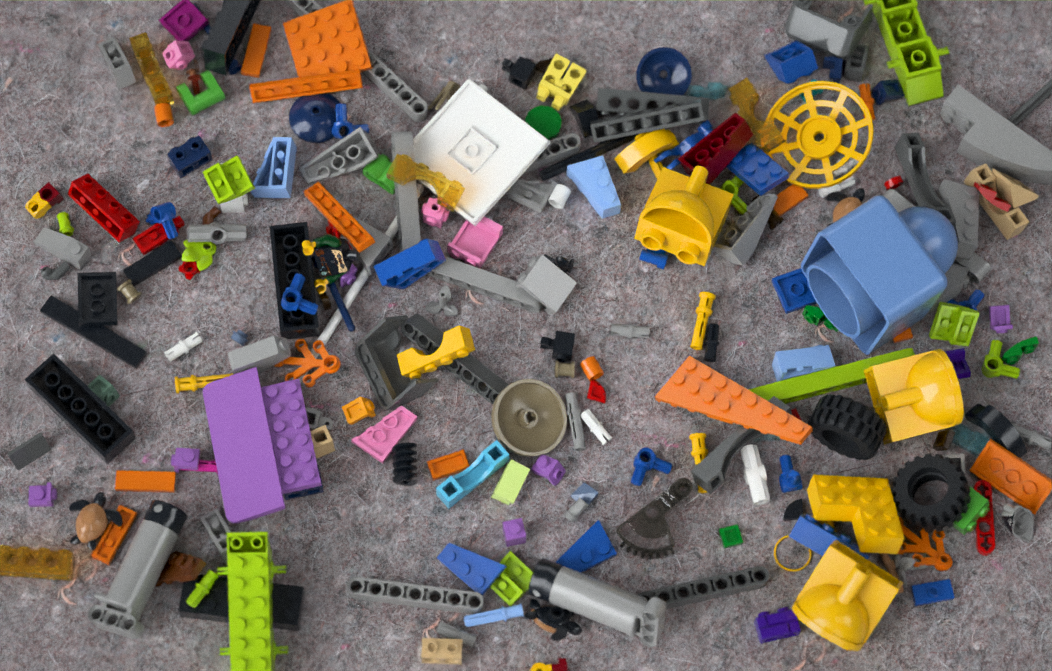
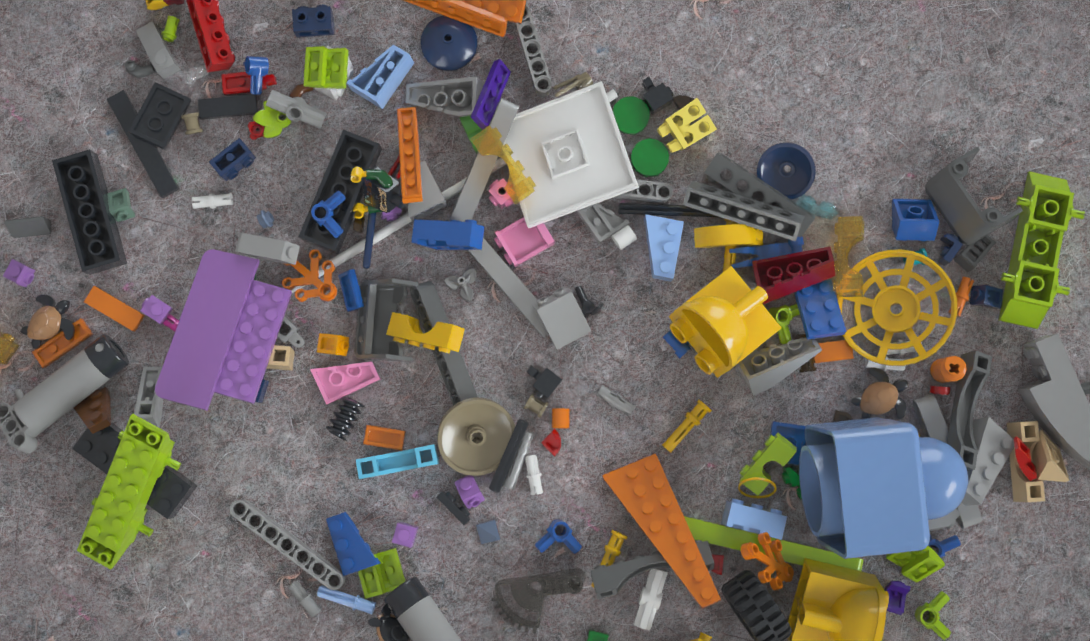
camera: 30 degrees right, 15 degrees up
yellow pin [174,373,233,394] -> none
lime axle [186,570,219,608] -> none
blue axle [331,103,369,139] -> none
tan brick [421,638,462,665] -> none
yellowish green hinge [491,459,530,505] -> none
blue wing [555,520,617,573] -> none
light grey pin [564,497,589,523] -> none
black slope [570,100,599,138] -> none
black axle [704,323,719,362] -> none
blue axle [779,455,802,493] -> none
medium lavender bracket [989,304,1013,333] -> none
green slope [1001,336,1039,365] -> none
none -> dark blue brick [209,138,256,181]
none -> blue plate [338,269,364,312]
none -> black plate [437,491,470,525]
none -> dark purple plate [471,59,511,130]
none -> black axle [489,419,529,493]
none -> green tile [612,96,650,135]
none -> yellow piece [738,477,777,499]
none -> lime arch [739,432,797,496]
none -> orange plant [741,532,794,591]
none -> orange piece [930,356,967,383]

